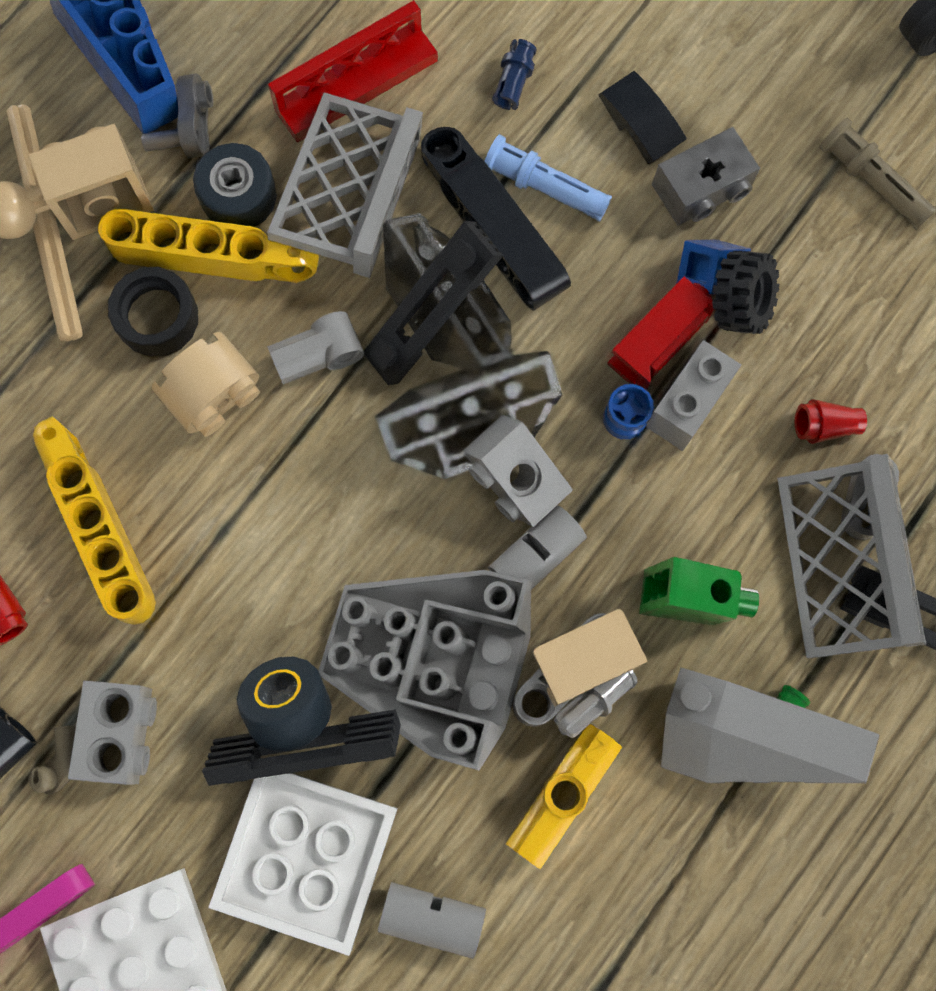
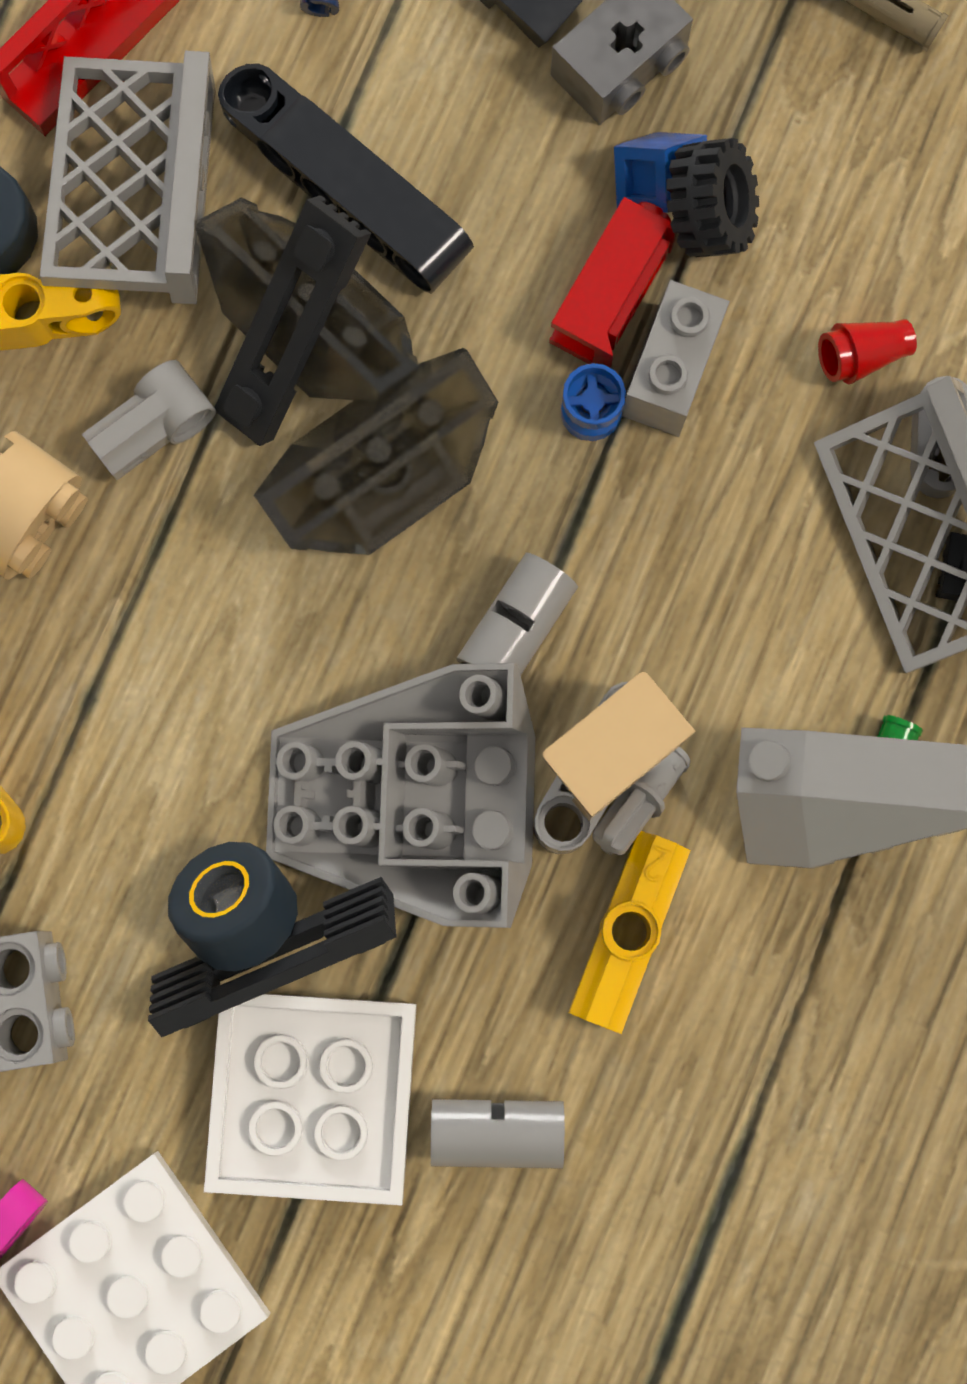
camera: 10 degrees left, 5 degrees up
light grey brick [462,415,573,527] -> none
light blue pin [484,134,612,222] -> none
green torso [639,557,759,625] -> none

